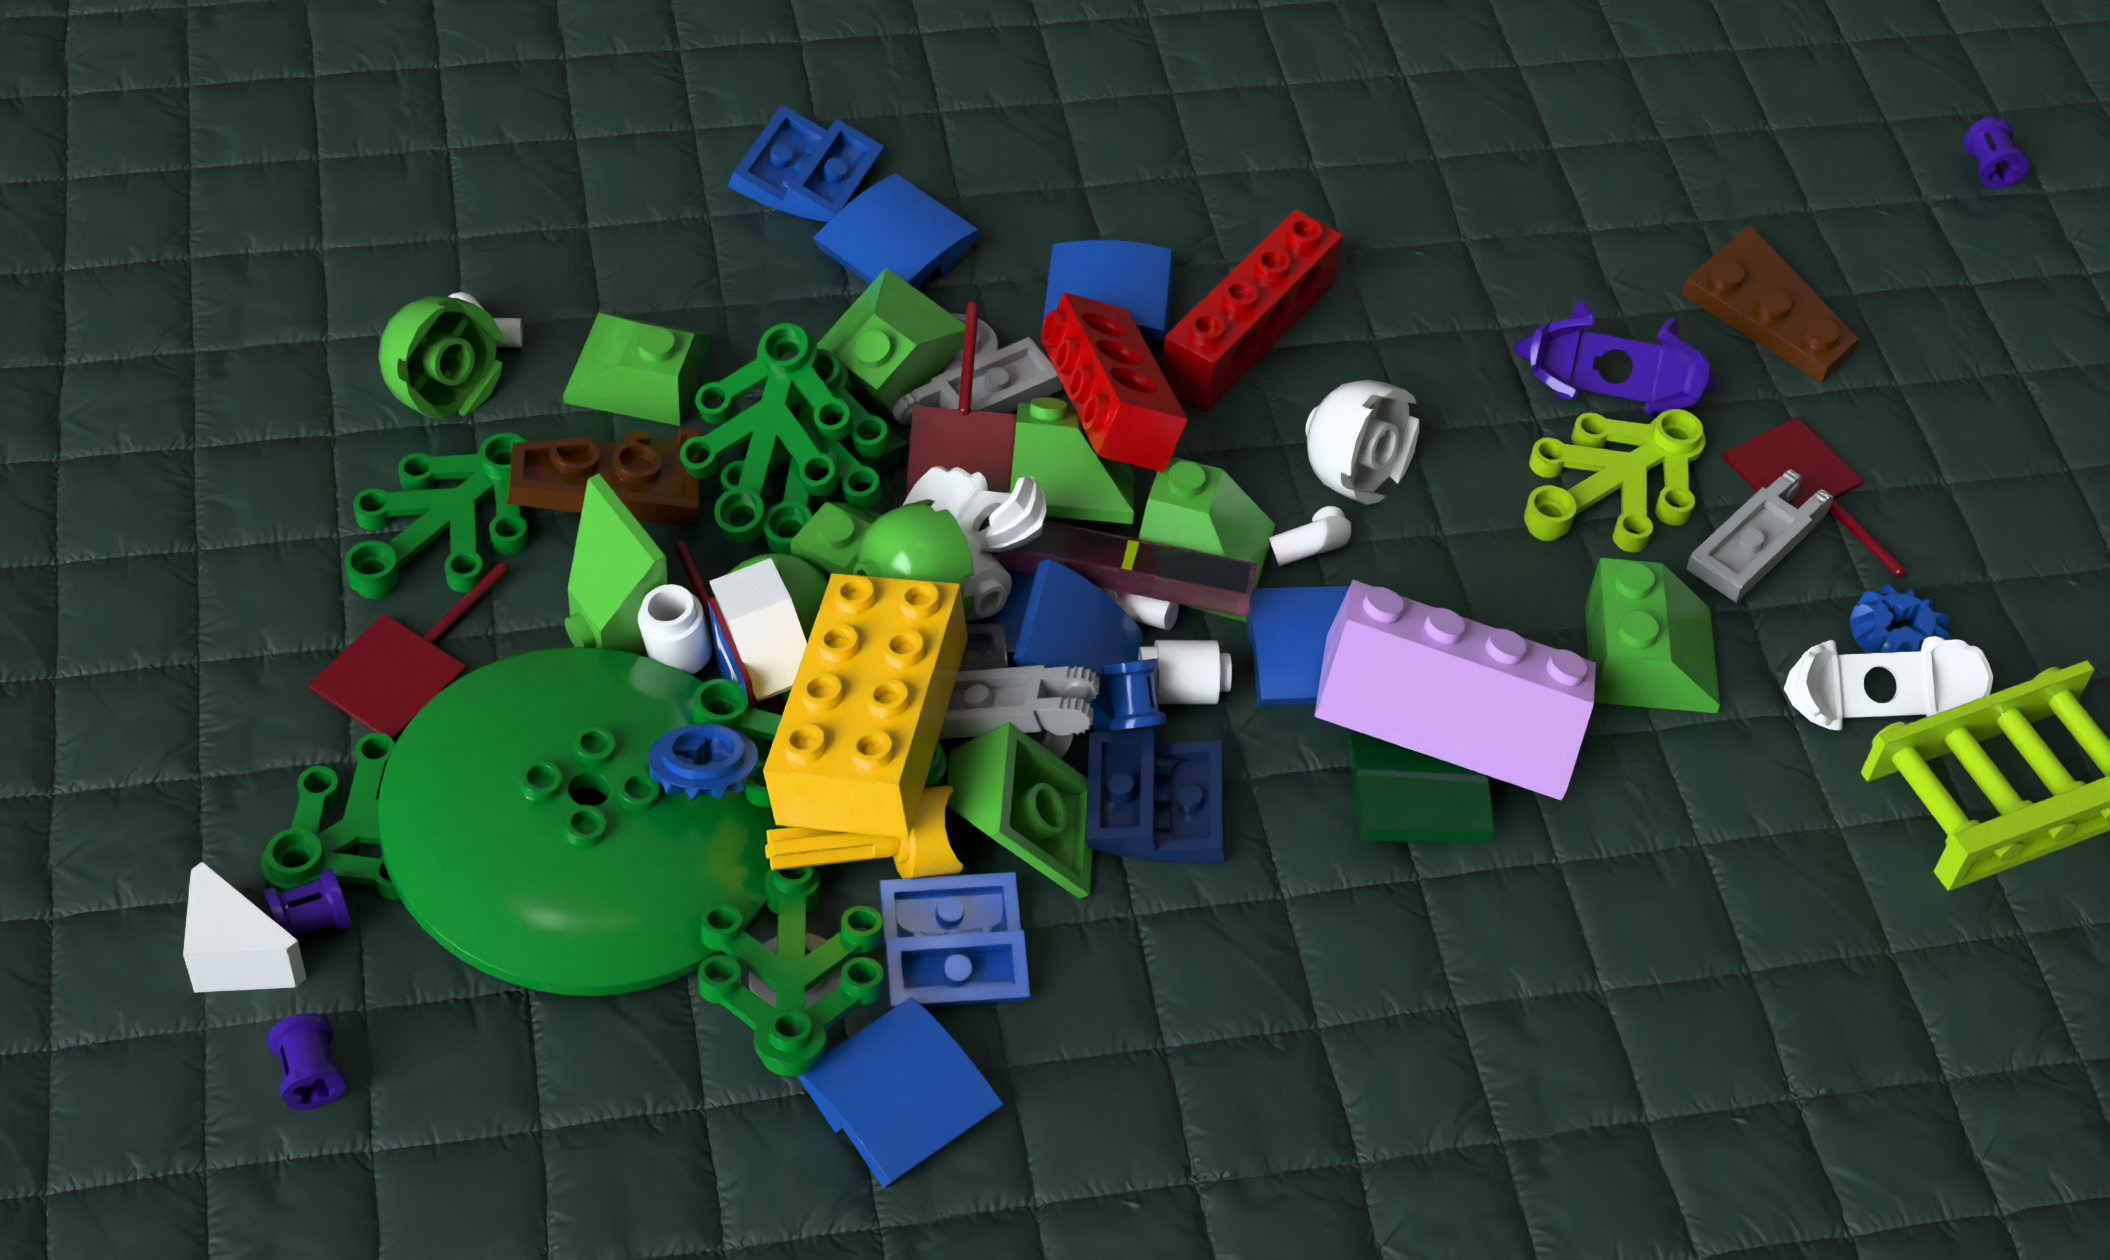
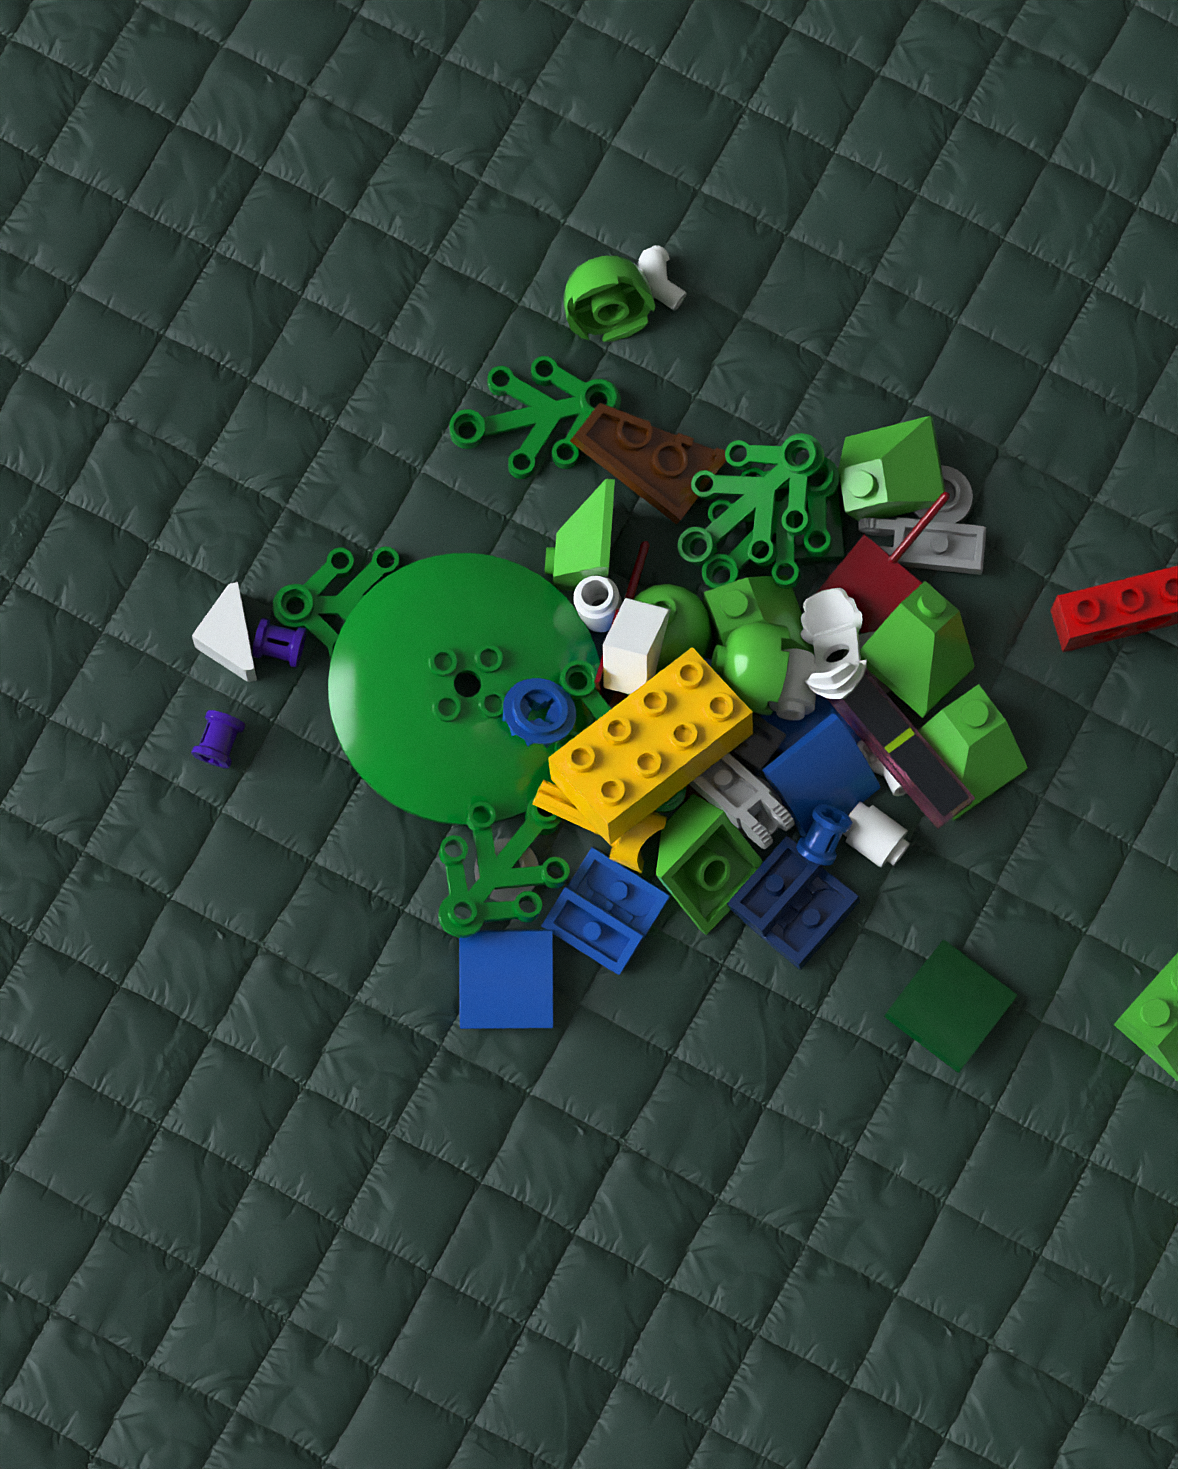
camera: 40 degrees right, 25 degrees up
dark red piece [308,562,509,741] -> none
bright green slope [563,312,713,426] -> none
blue slope [727,105,884,222] -> none
blue slope [813,173,981,289] -> none
red brick [1041,292,1188,472] -> none
blue slope [1042,240,1175,342] -> none
blue slope [1244,586,1350,706] -> none
white arm [1269,506,1351,566] -> none
white cylinder [1306,380,1419,505] -> none
lavender slope [1314,580,1596,800] -> none

